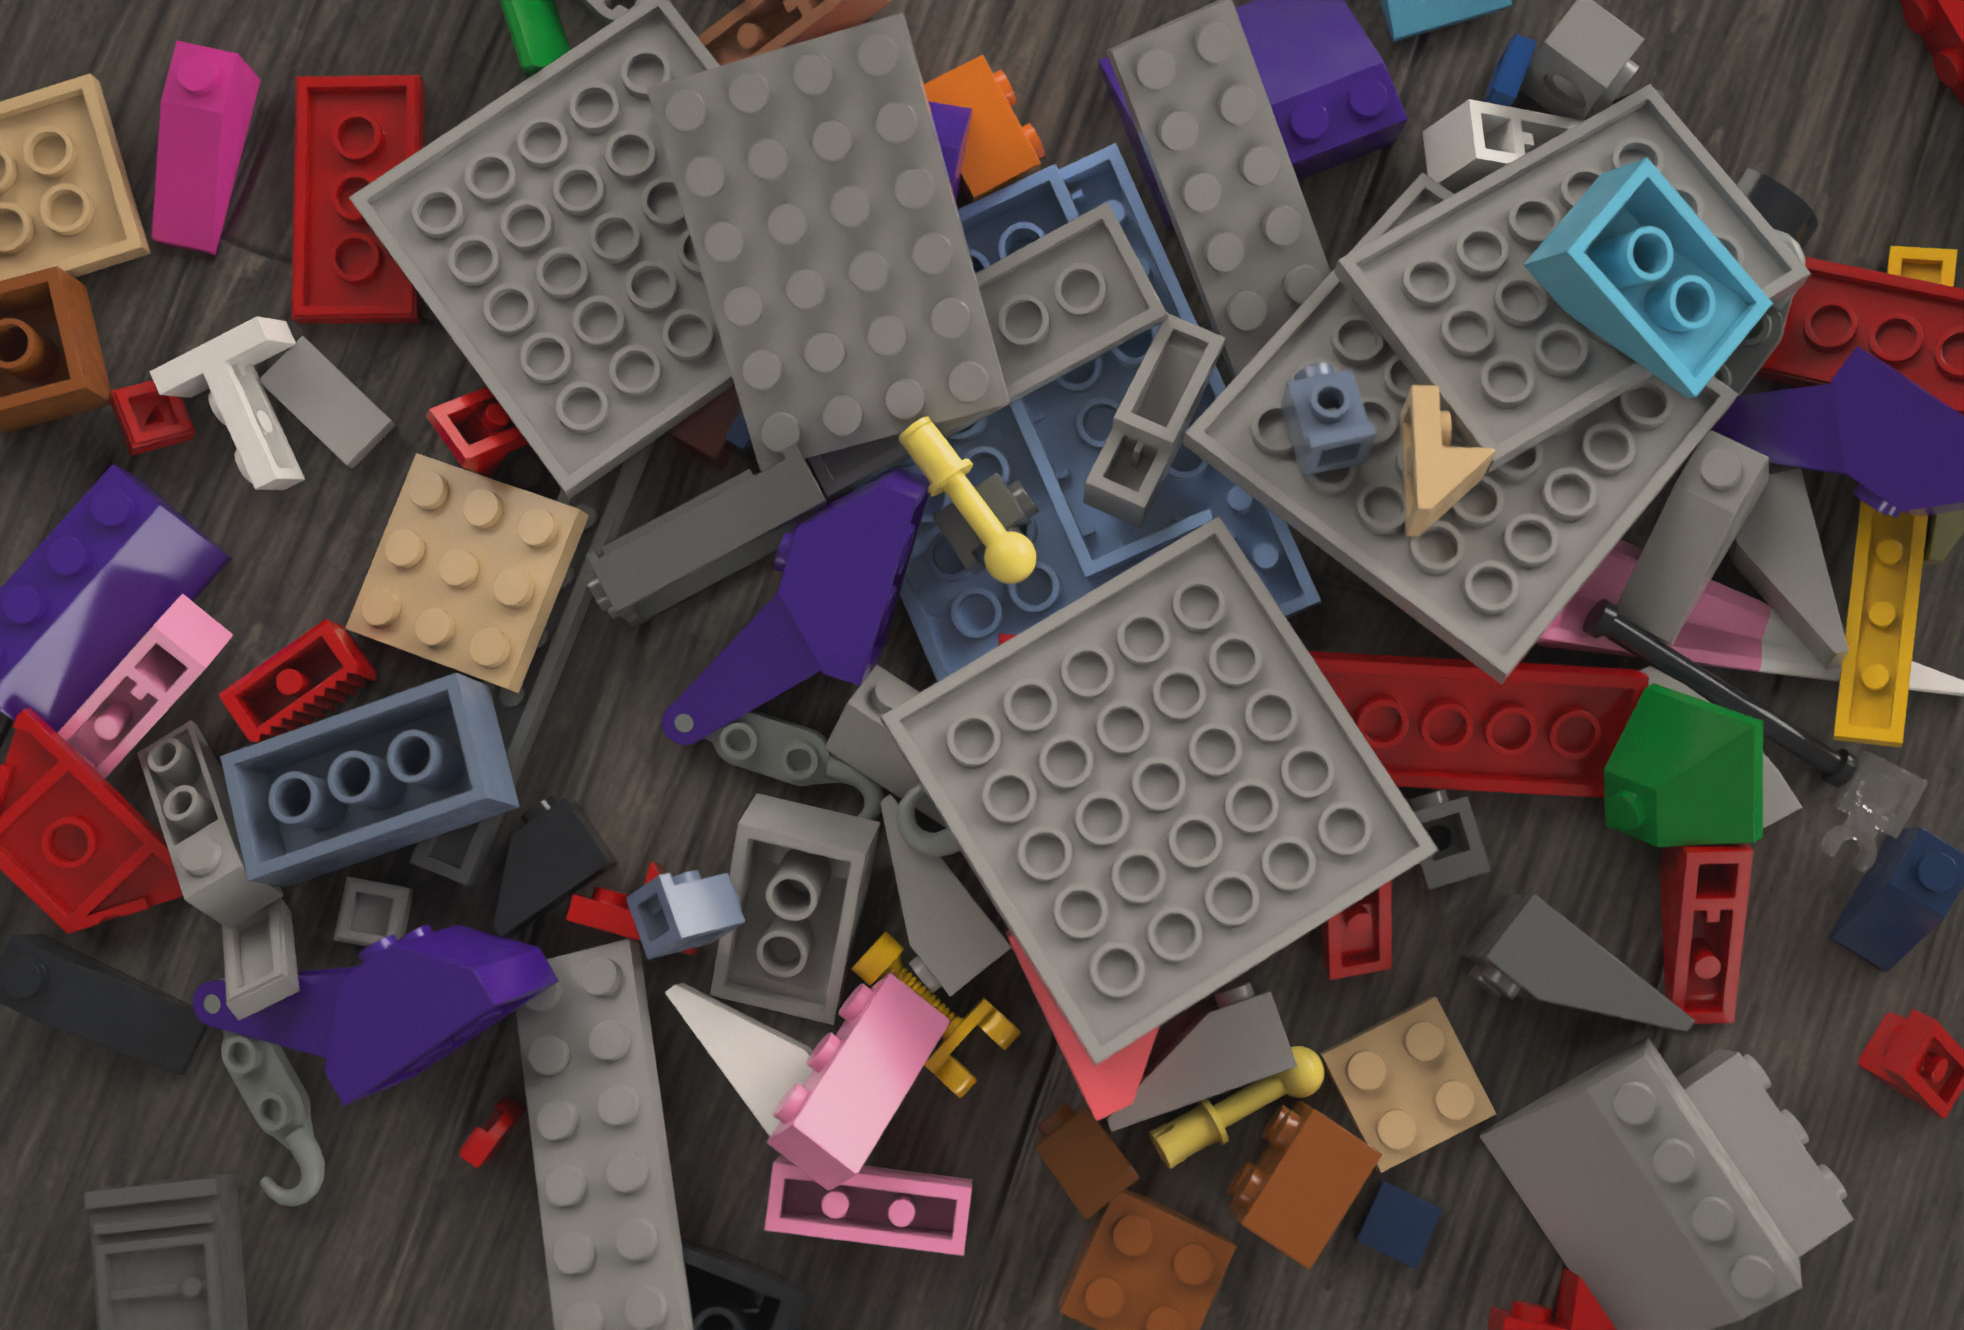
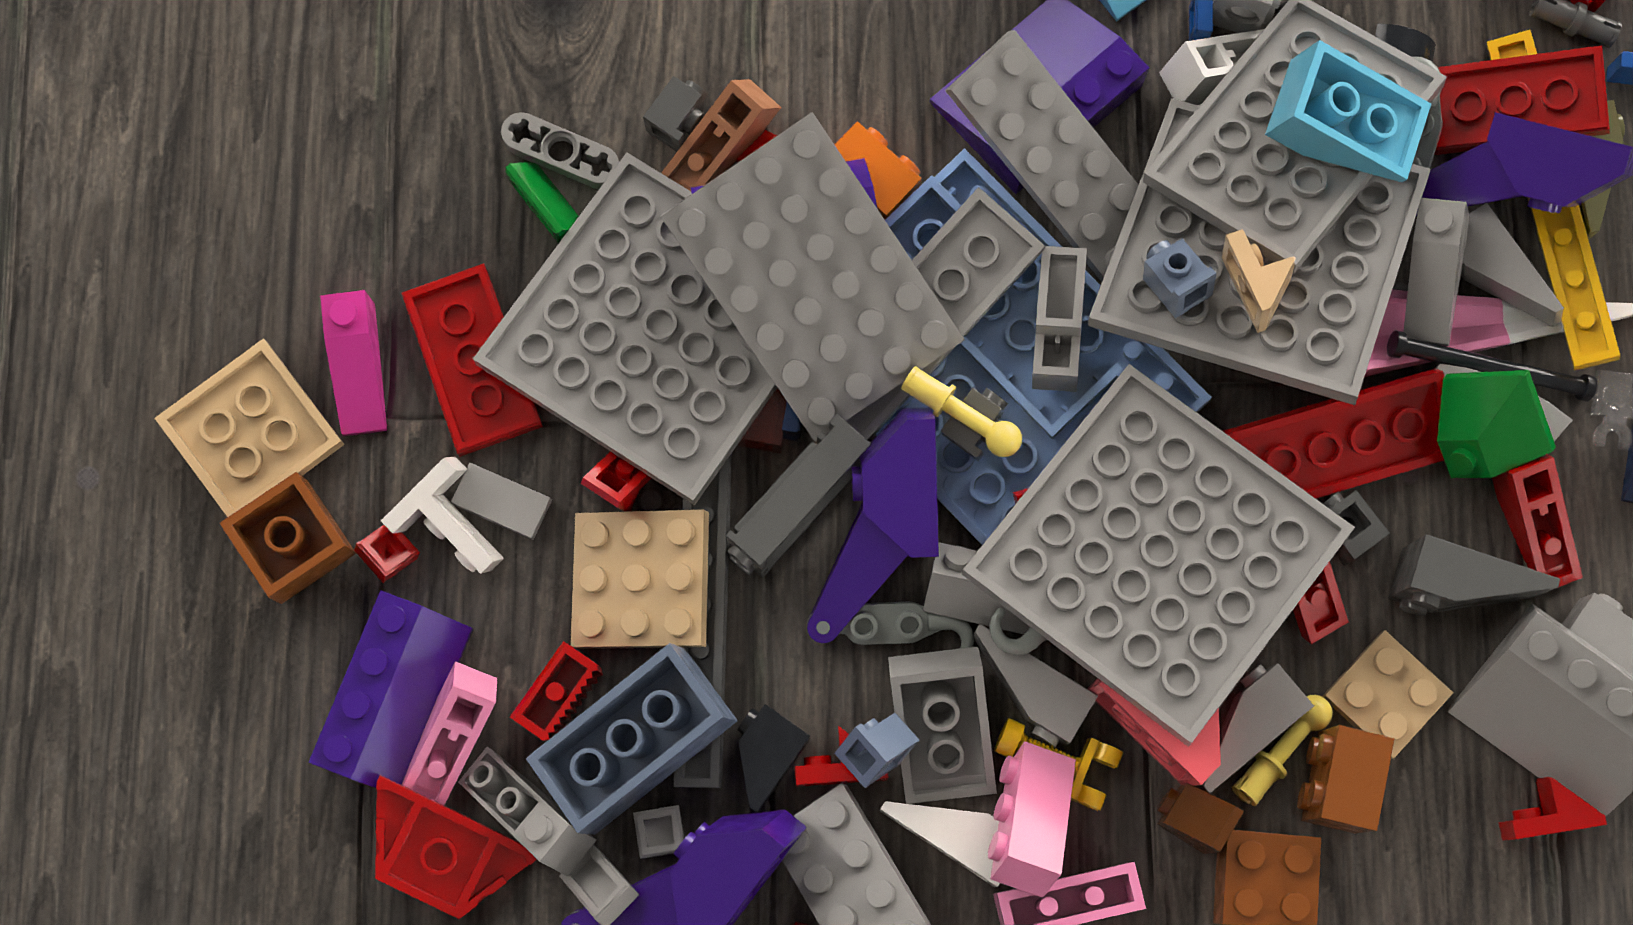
camera: 20 degrees left, 5 degrees down
dark blue tile [1353,1179,1443,1269] -> none

